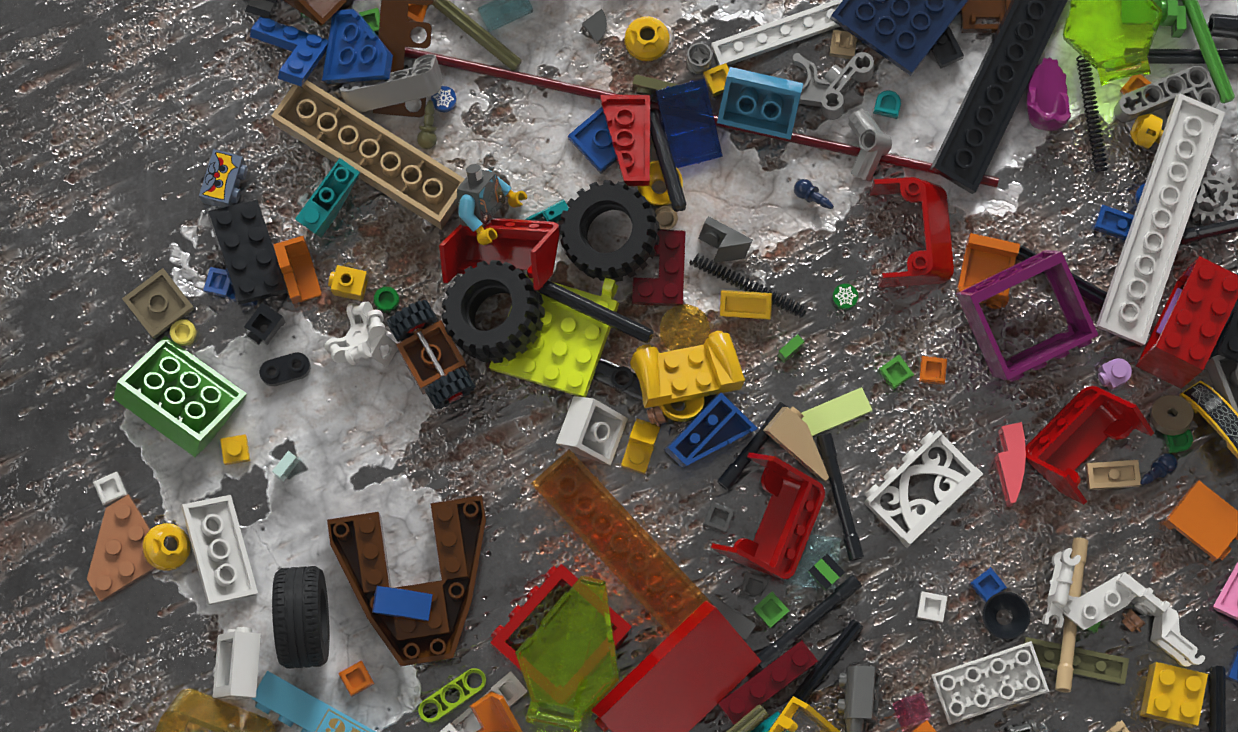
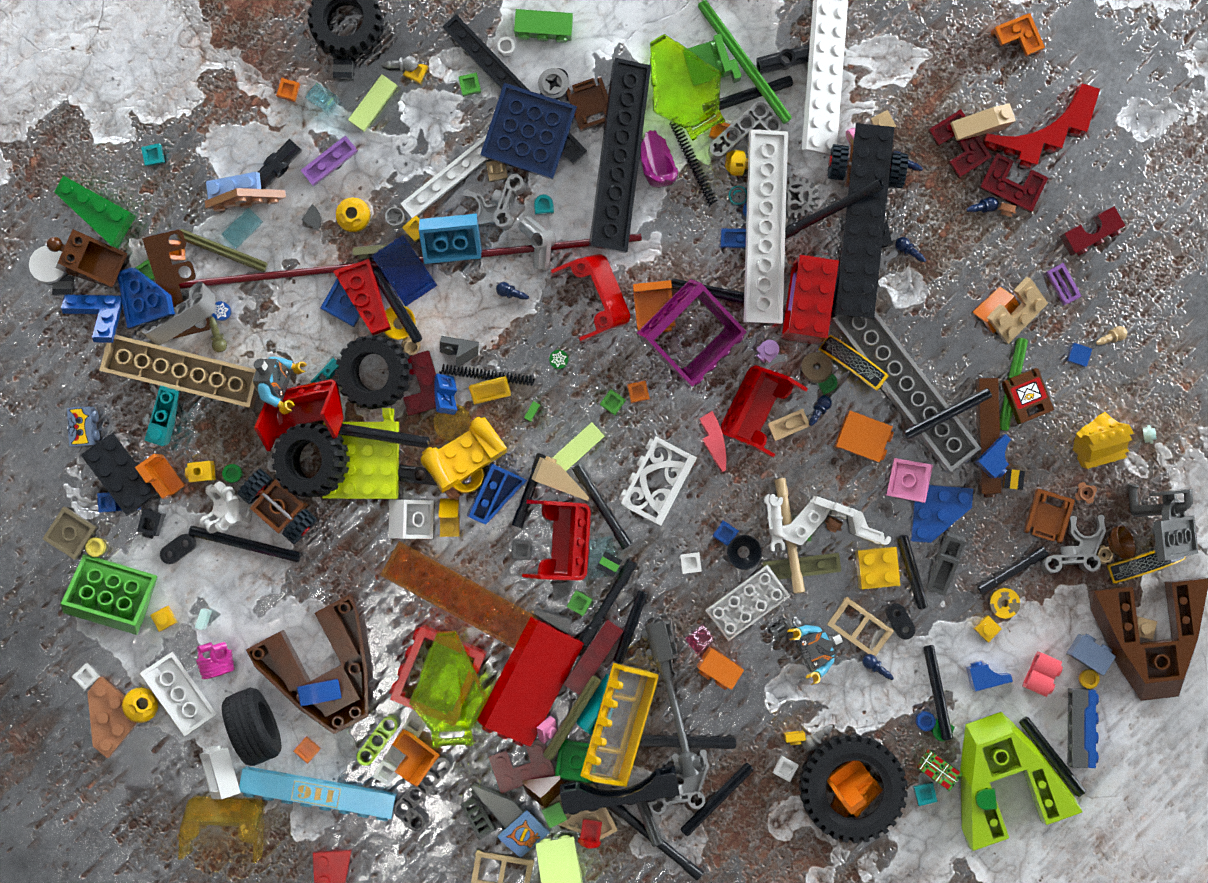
camera: 20 degrees left, 10 degrees up
none -> black axle [188,526,301,562]
none -> dark pink piece [196,642,235,680]
none -> blue slope [434,374,457,415]
none -> tile [728,186,747,206]

